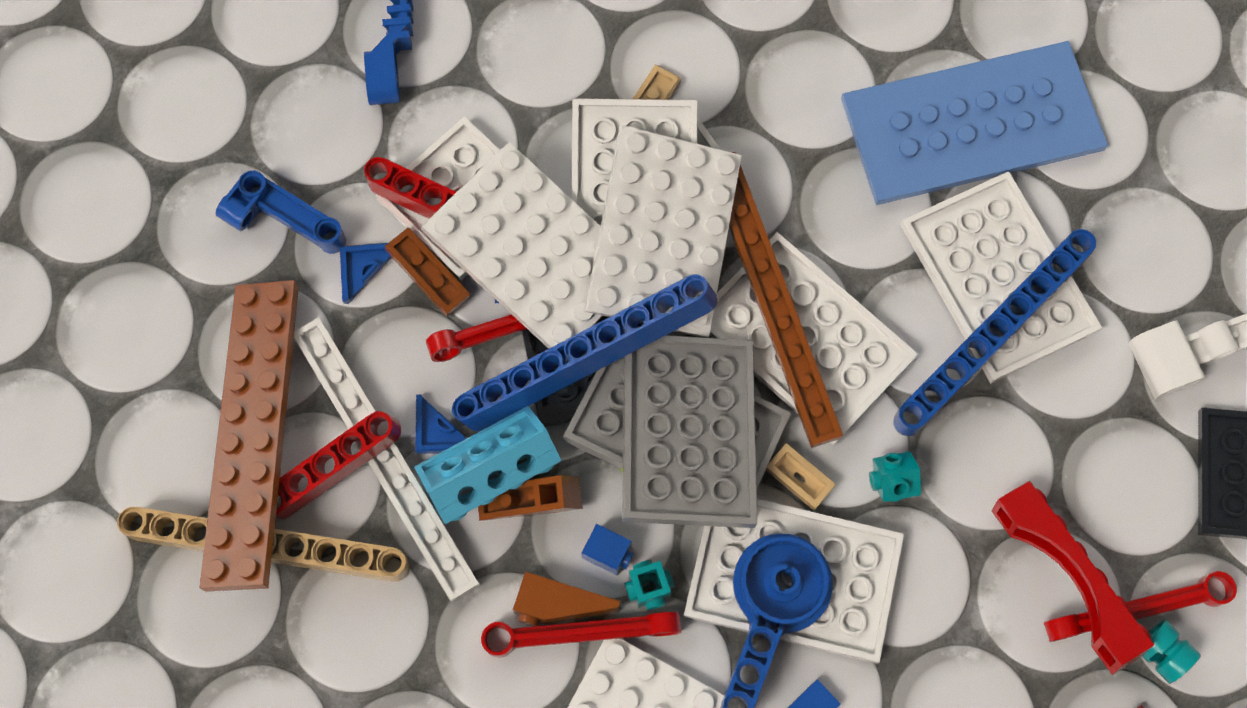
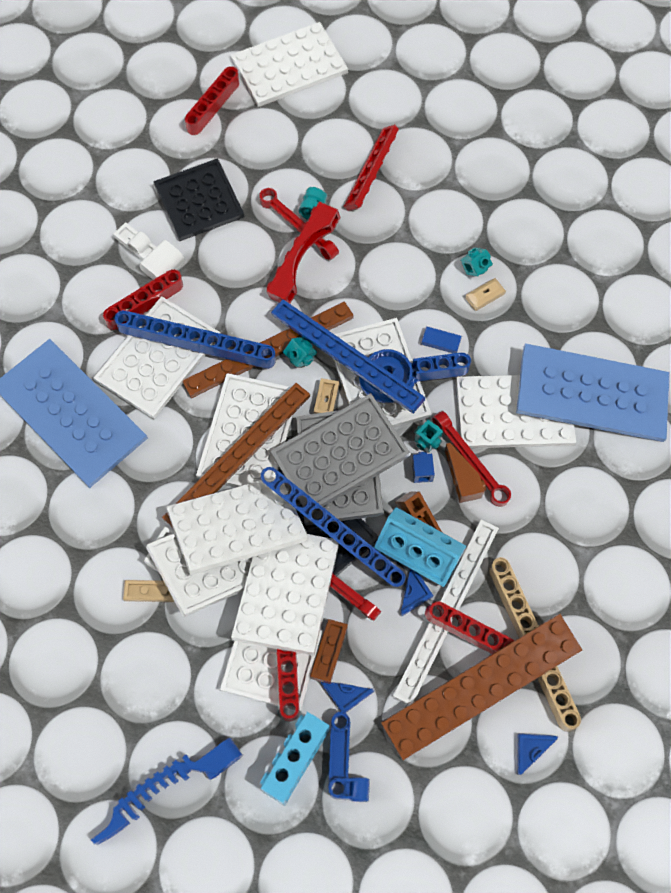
camera: 120 degrees left, 5 degrees down
none -> red beam [103,269,183,330]
none -> dark orange plate [183,301,354,399]
none -> medium azure brick [260,712,330,806]
none -> blue plate [271,300,425,414]
none -> blue tile [517,734,558,775]

